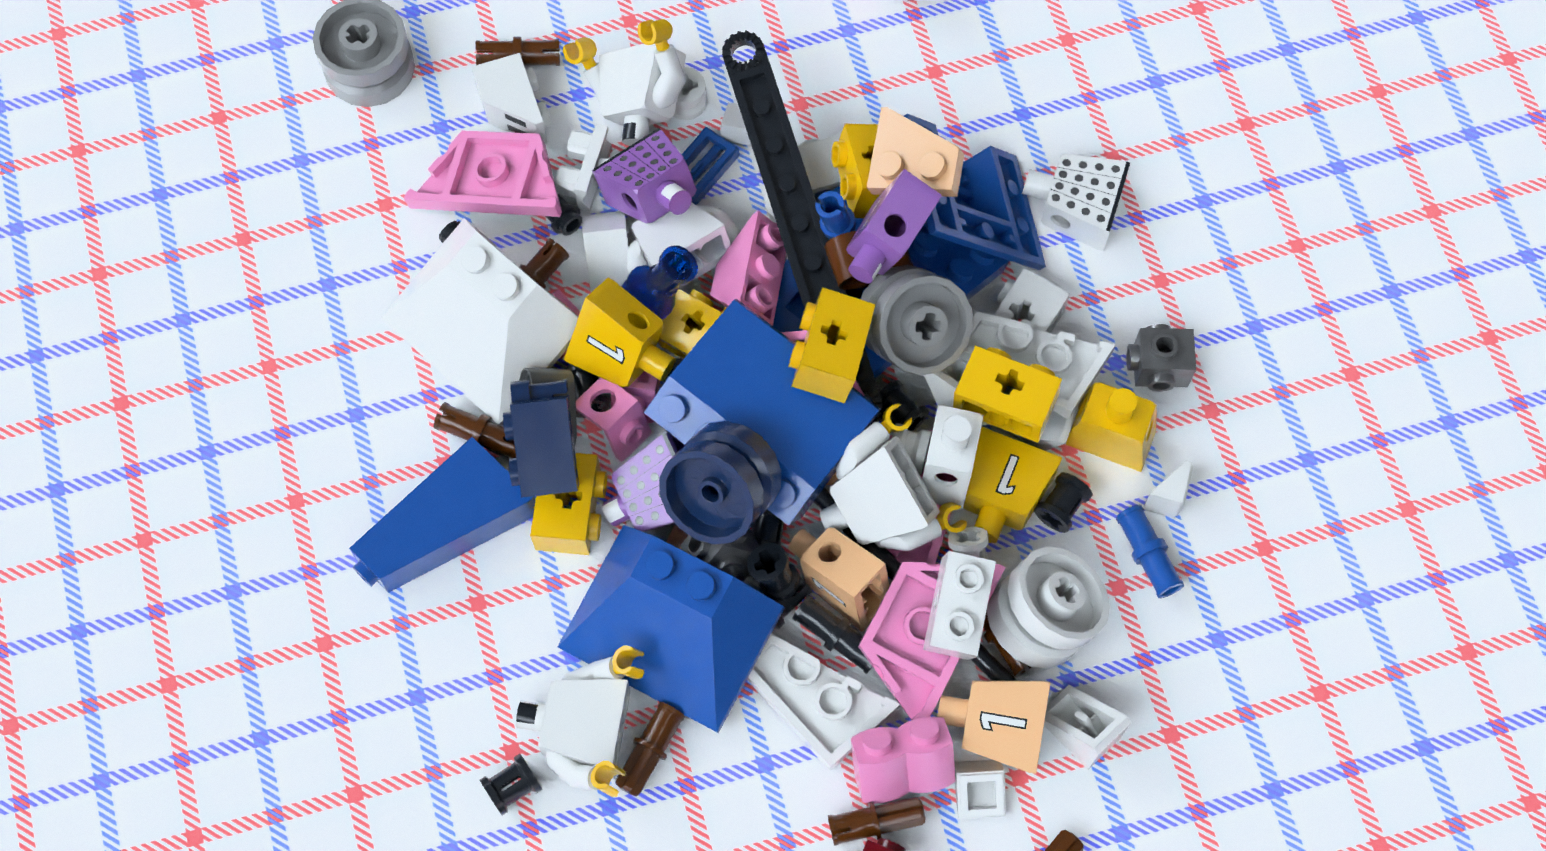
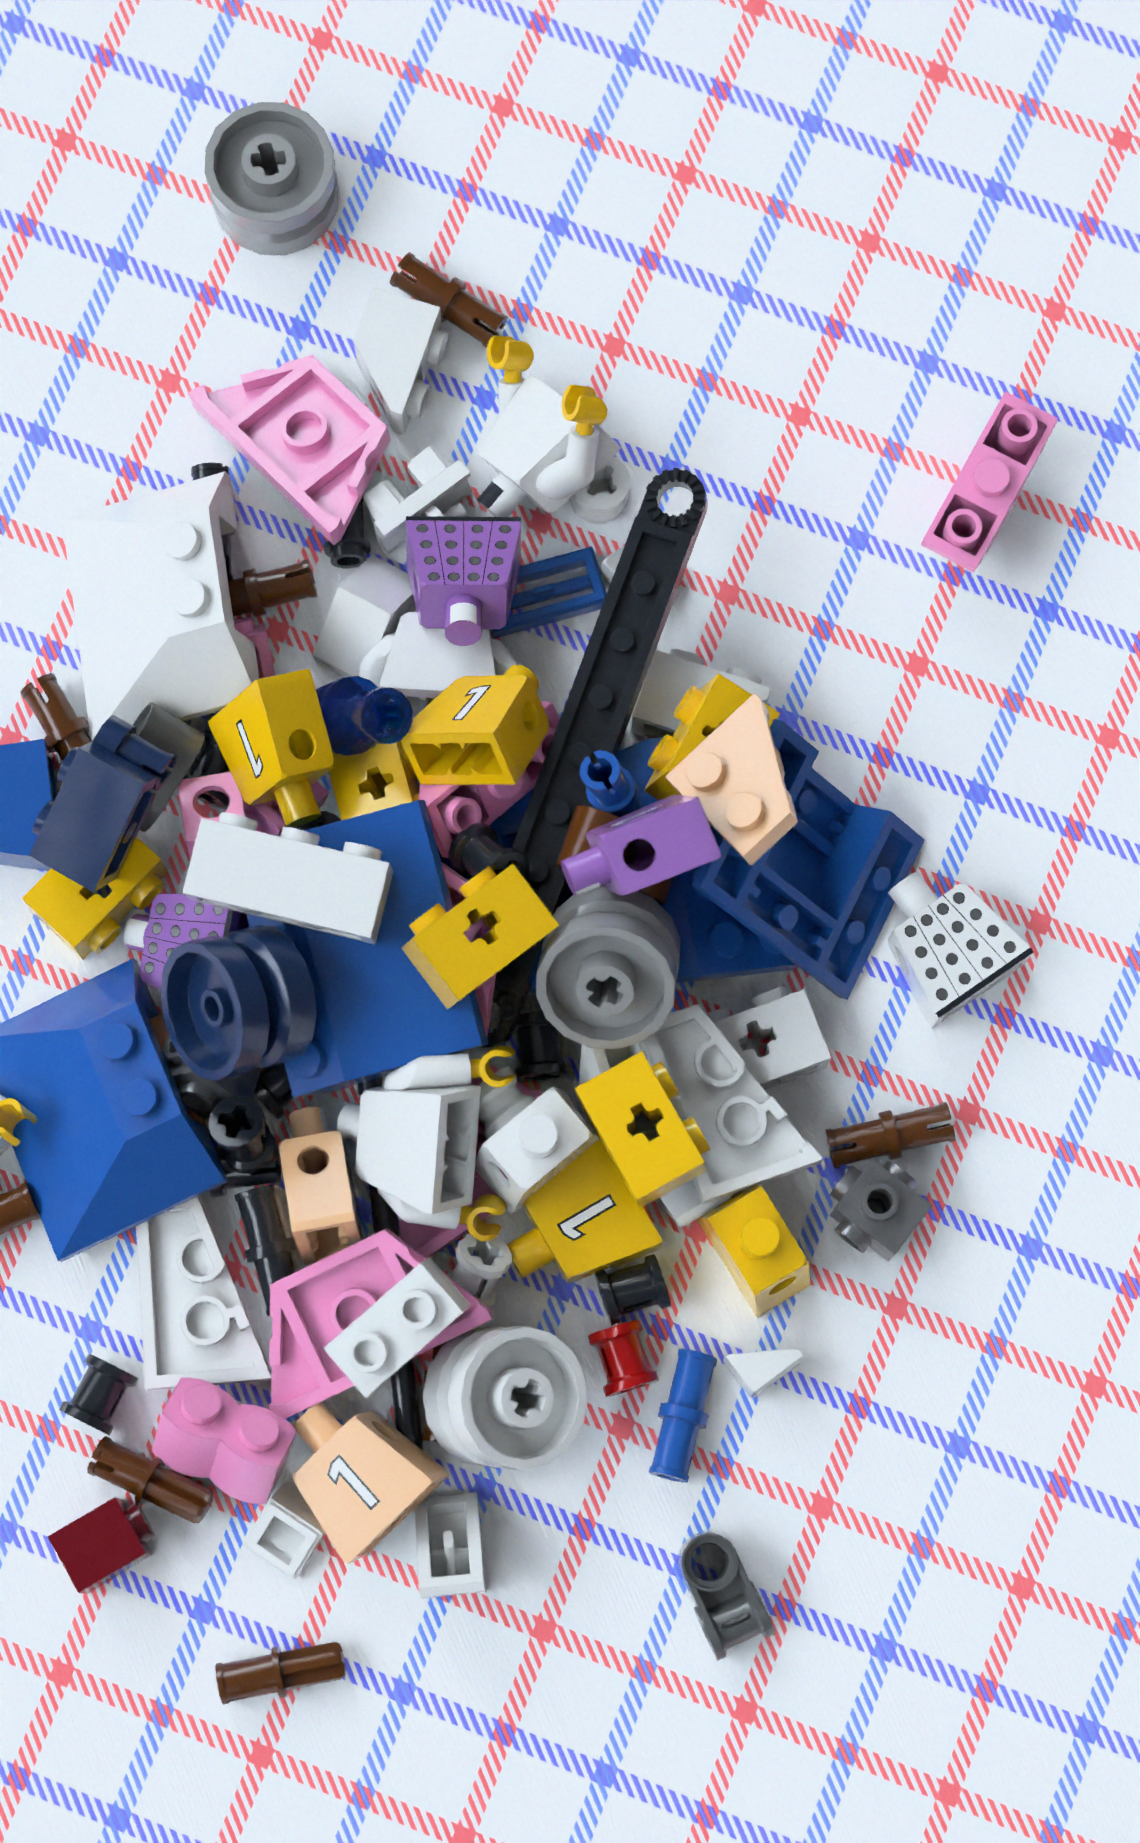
camera: 35 degrees right, 10 degrees up
none -> black bush [59,1353,139,1435]
none -> white brick [182,812,394,944]
none -> yellow torso [398,665,549,785]
none -> black bush [448,823,530,881]
none -> red bush [587,1320,659,1397]
none -> dark grey piece [677,1532,776,1661]
none -> reddish brown pin [825,1102,956,1169]

